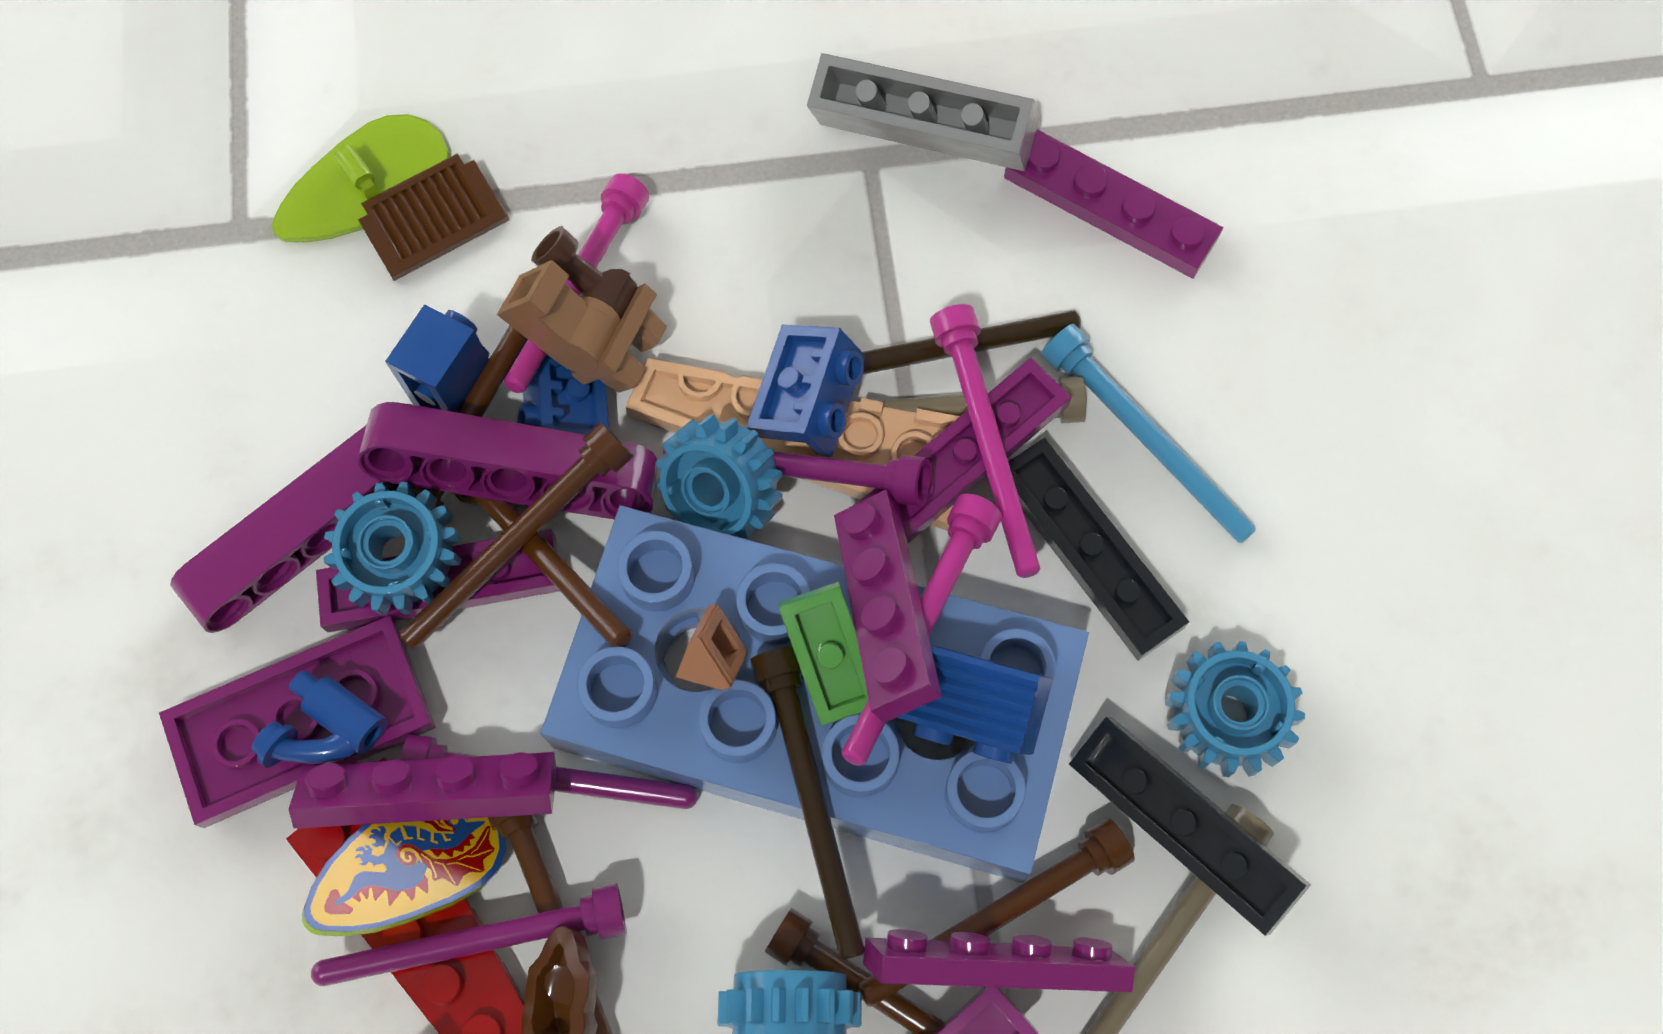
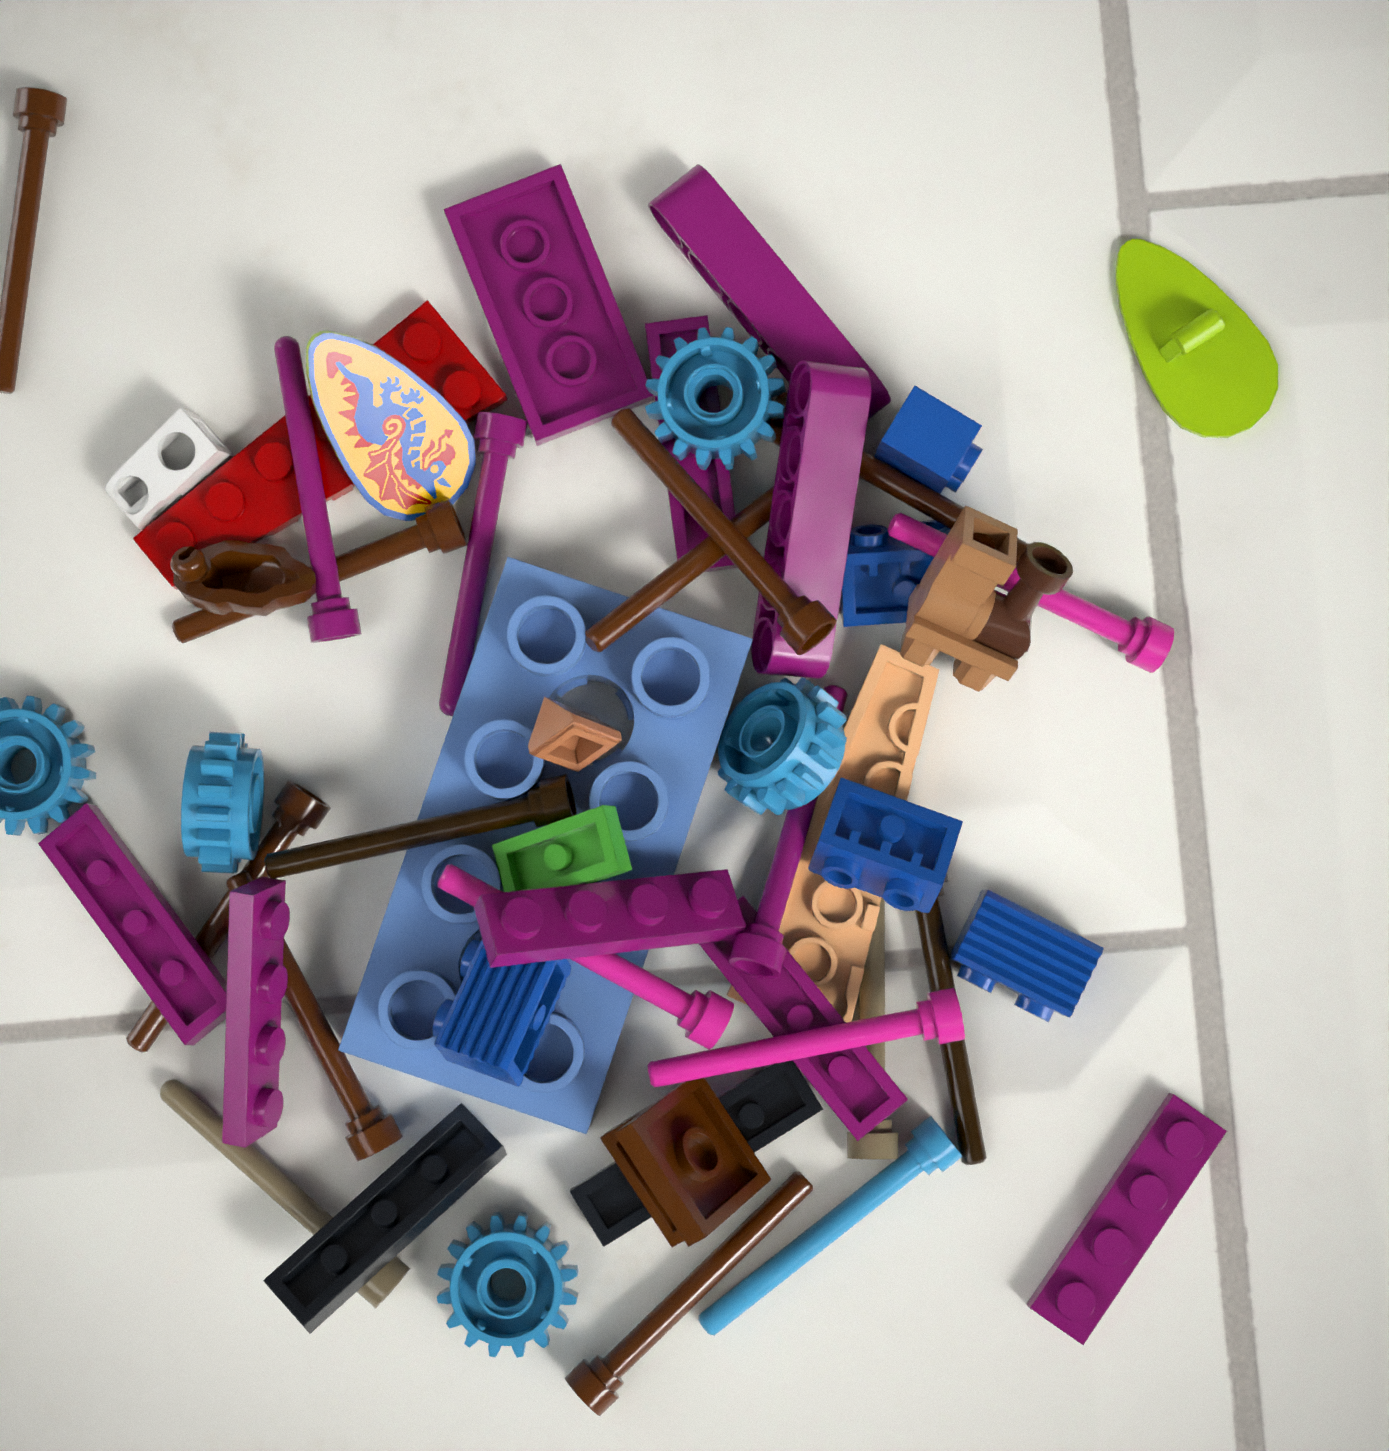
camera: 85 degrees right, 15 degrees up
blue plant [251,670,388,768] -> none
magenta plate [288,752,557,829] -> none
reddish brown window [358,153,509,281] -> none
light grey brick [807,53,1040,172] -> none
none -> reddish brown piece [565,1172,813,1416]
none -> reddish brown bracket [600,1078,772,1248]
none -> blue brick [949,889,1104,1022]

